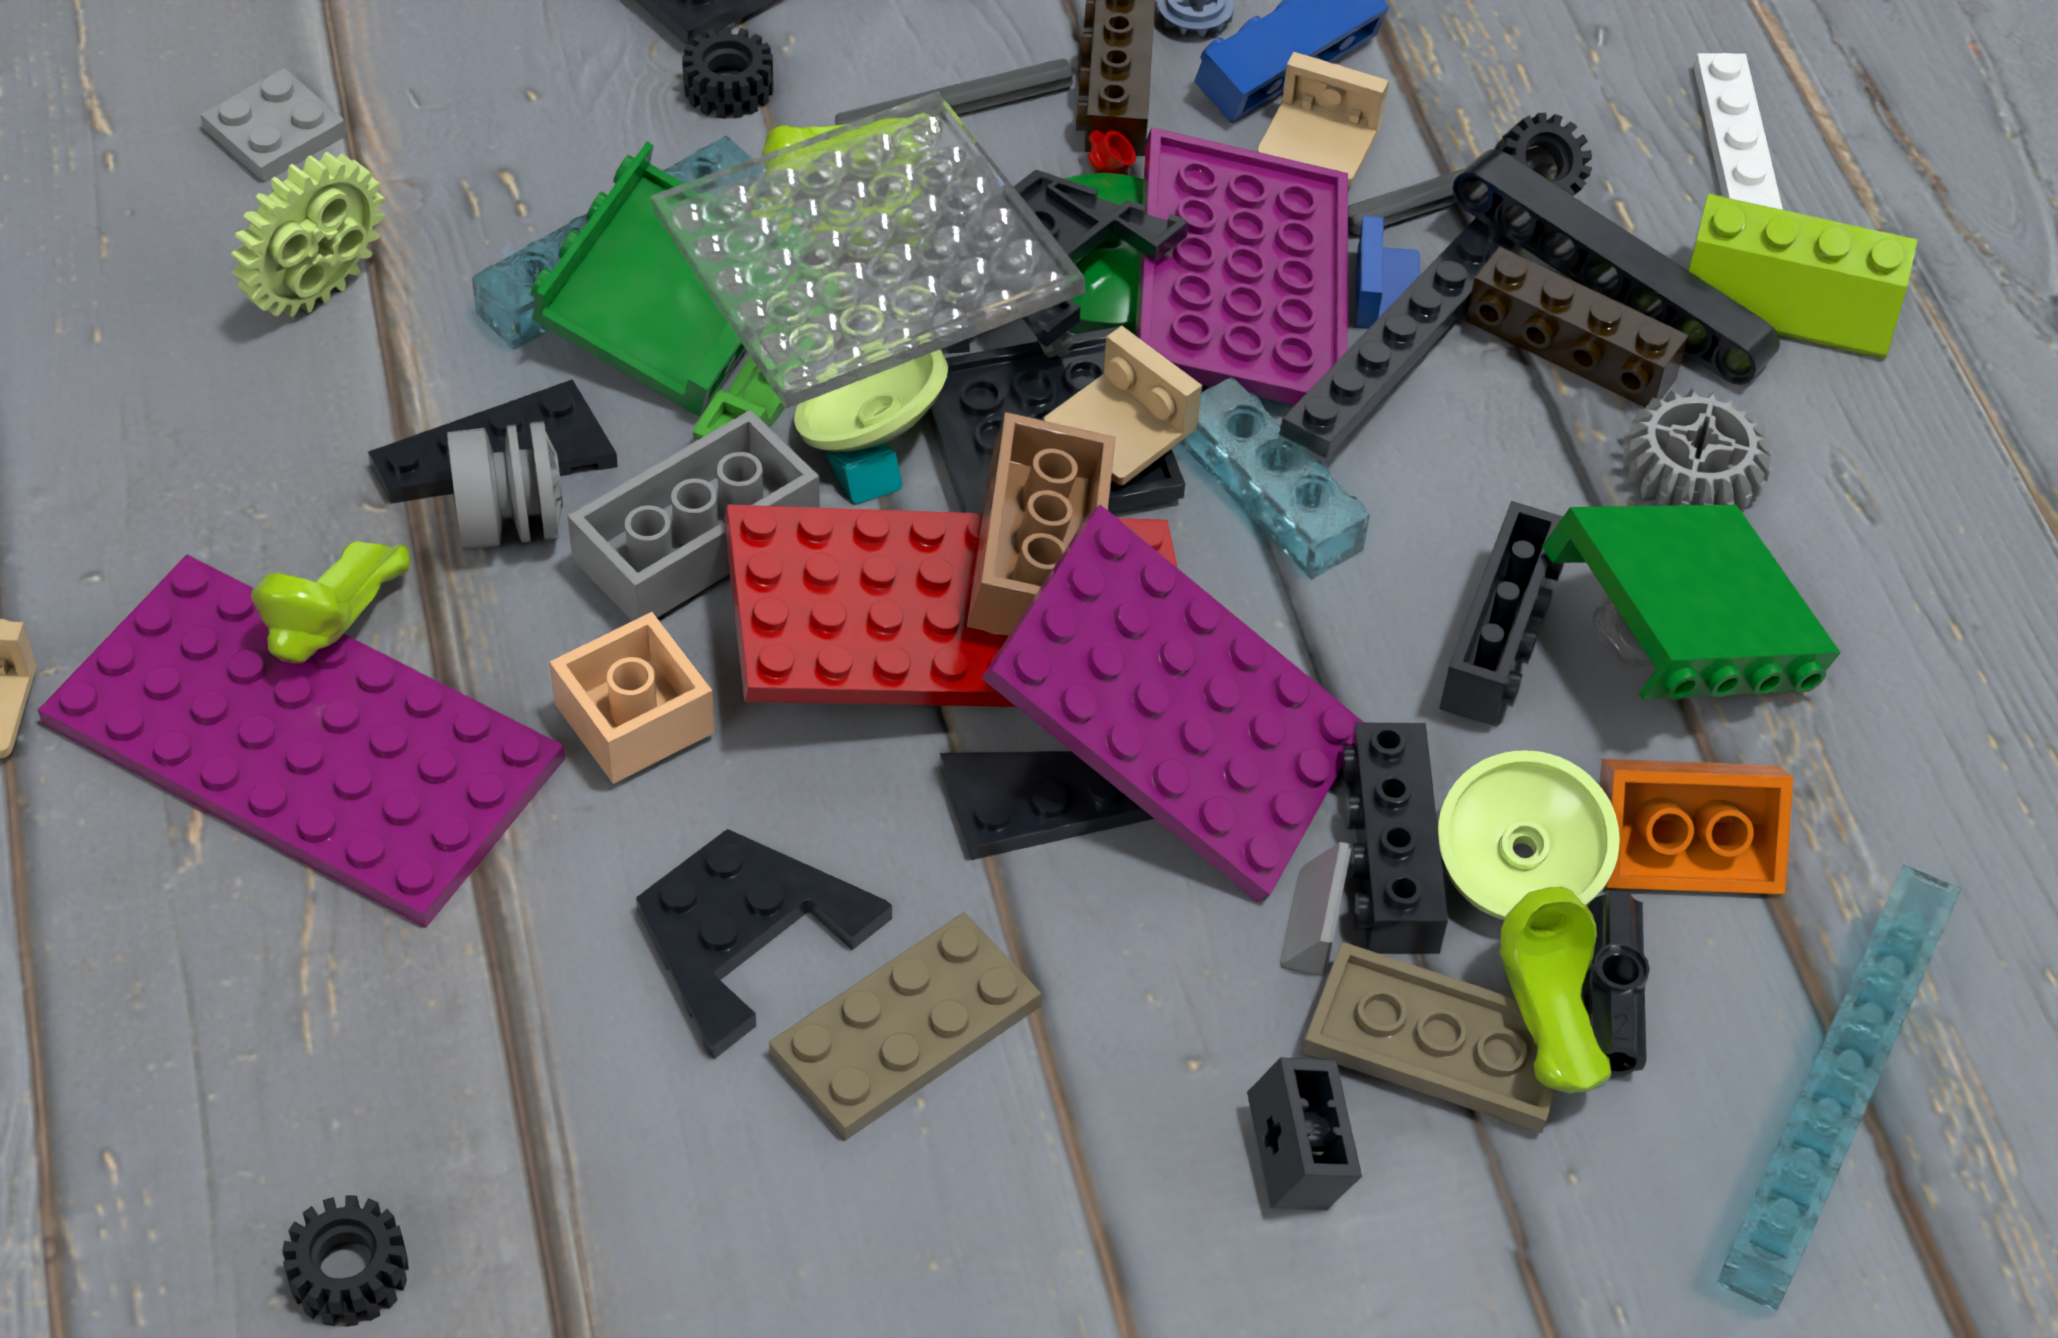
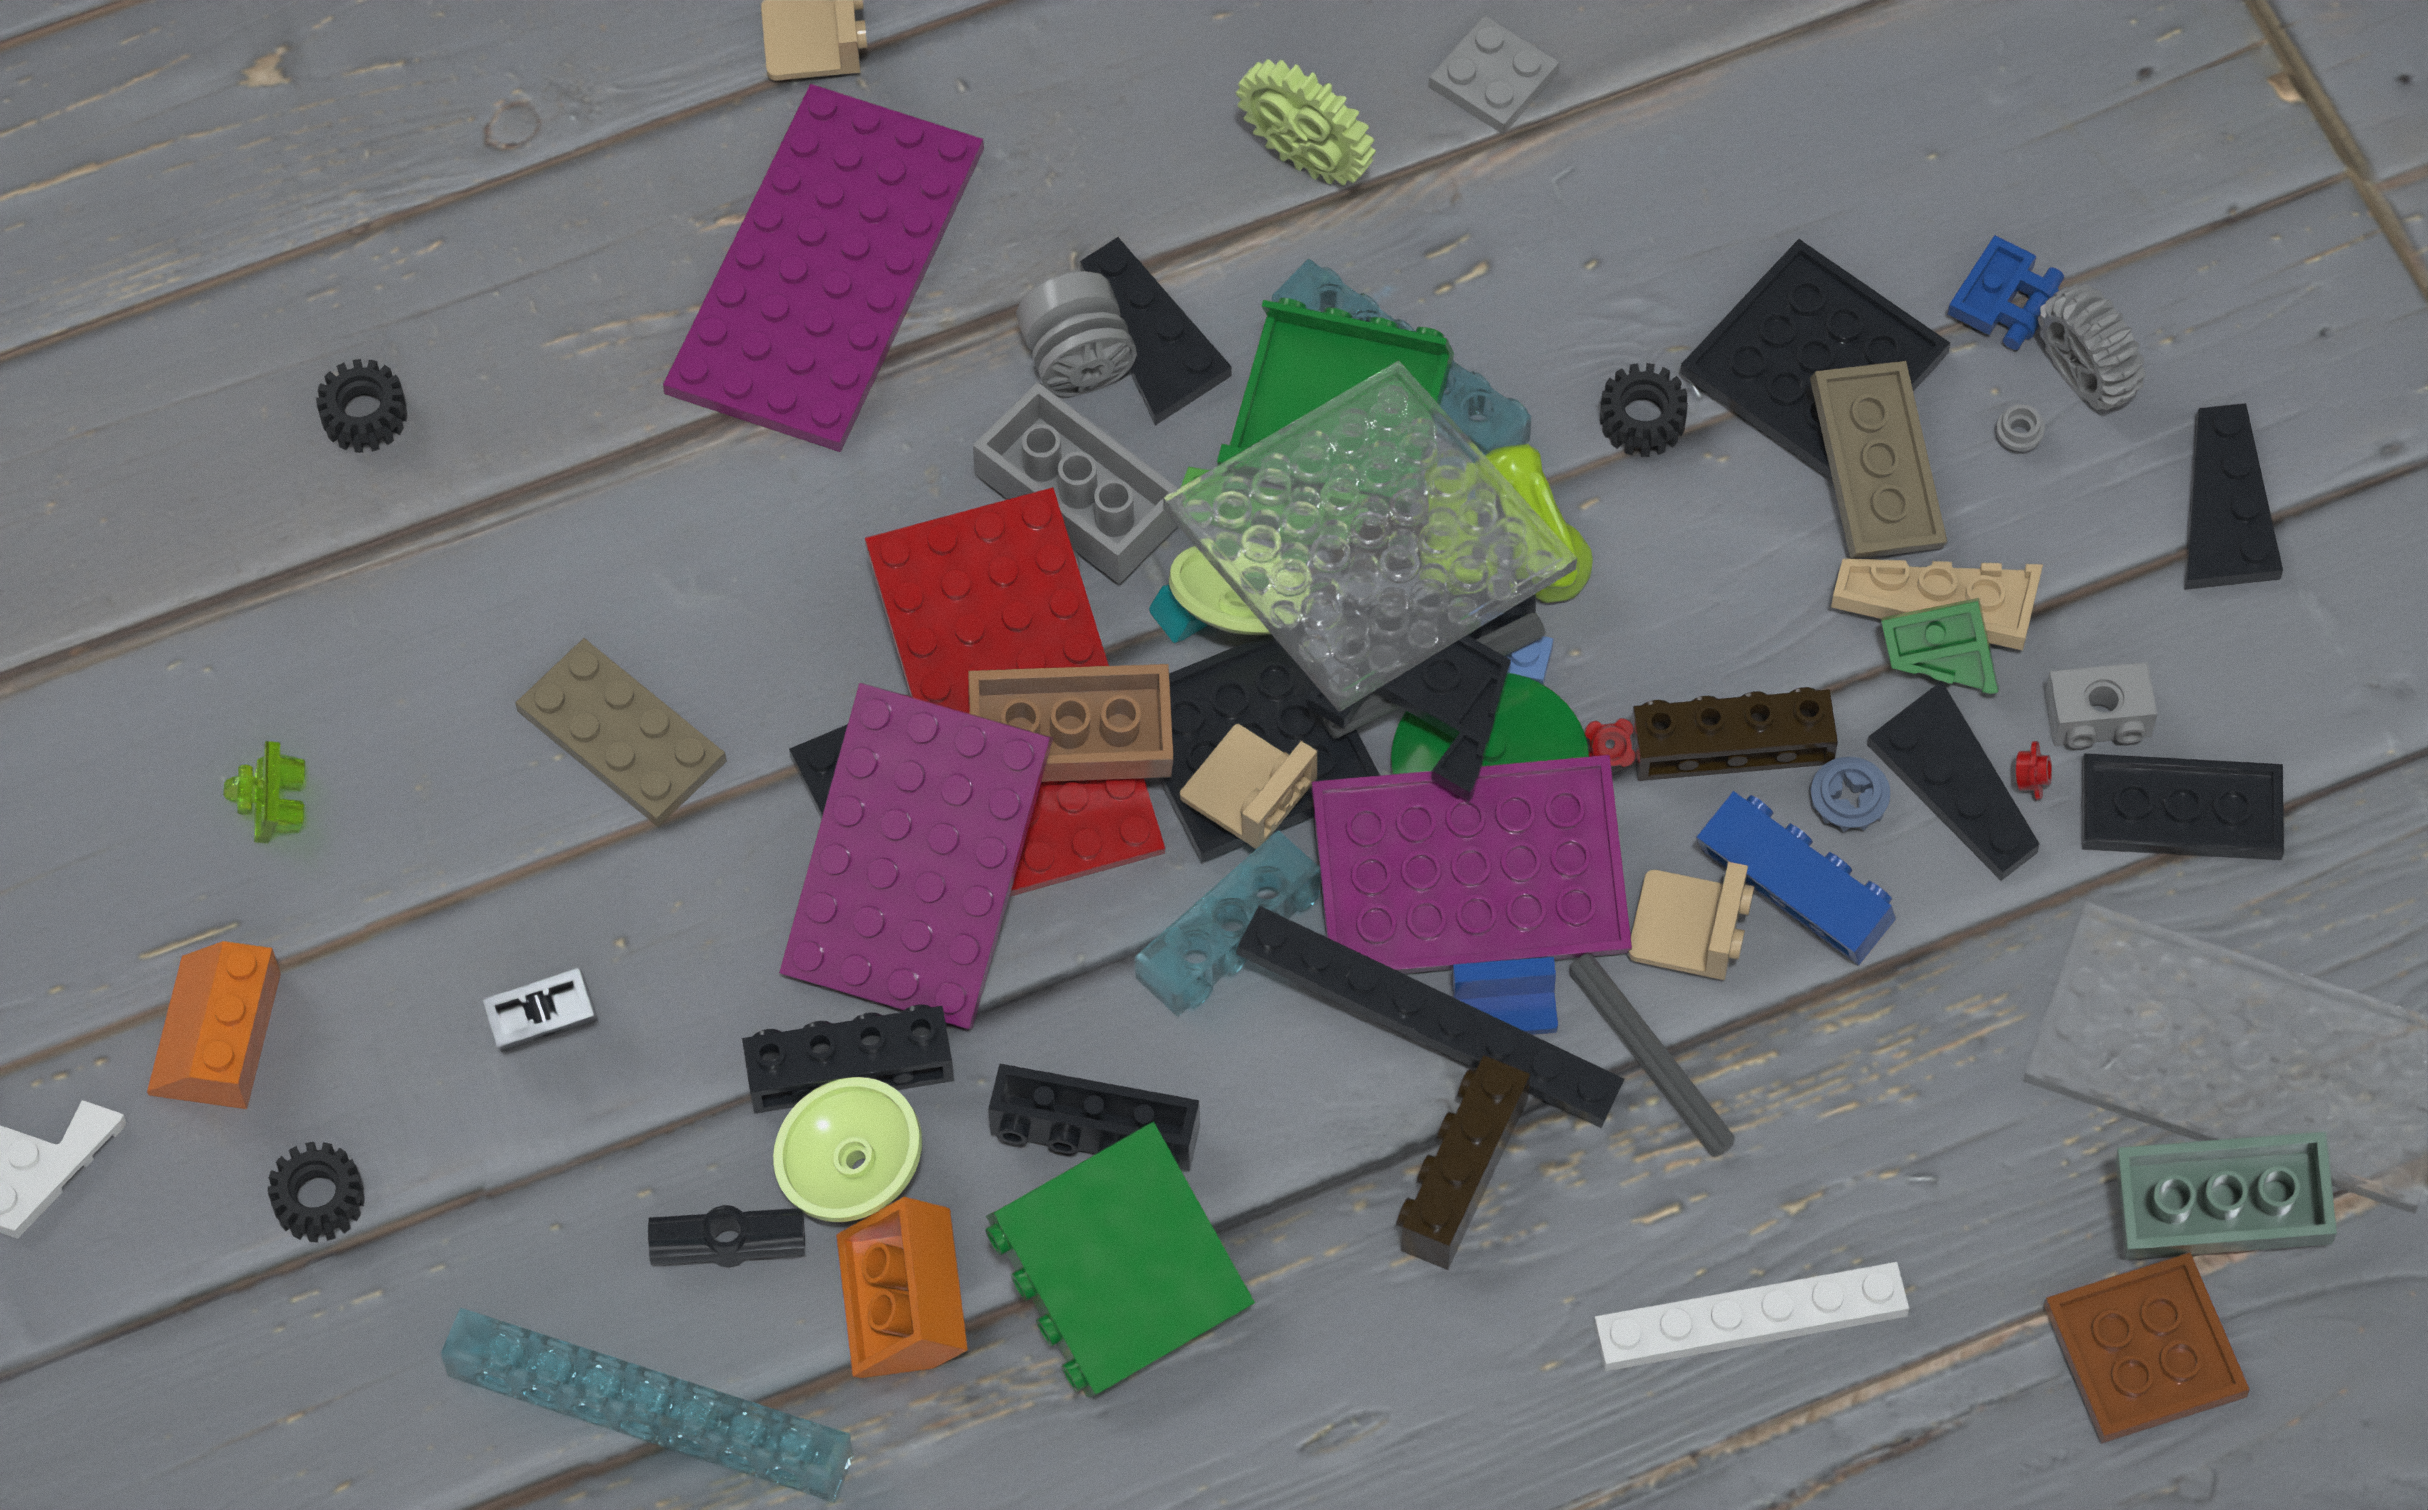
camera: 85 degrees right, 10 degrees up
lime hair [251,541,410,664] -> none
light nougat brick [549,612,715,784] -> none
black wing [636,829,892,1059] -> none
dark grey axle [835,58,1073,125] -> none
light grey slope [1280,842,1351,976] -> none
dark tan plate [1302,942,1556,1133] -> none
black beam [1452,149,1780,385] -> none
black tyre [1494,113,1592,196] -> none
lime hair [1499,886,1611,1094] -> none
light grey gear [1622,389,1772,513] -> none
lime slope [1688,193,1918,359] -> none

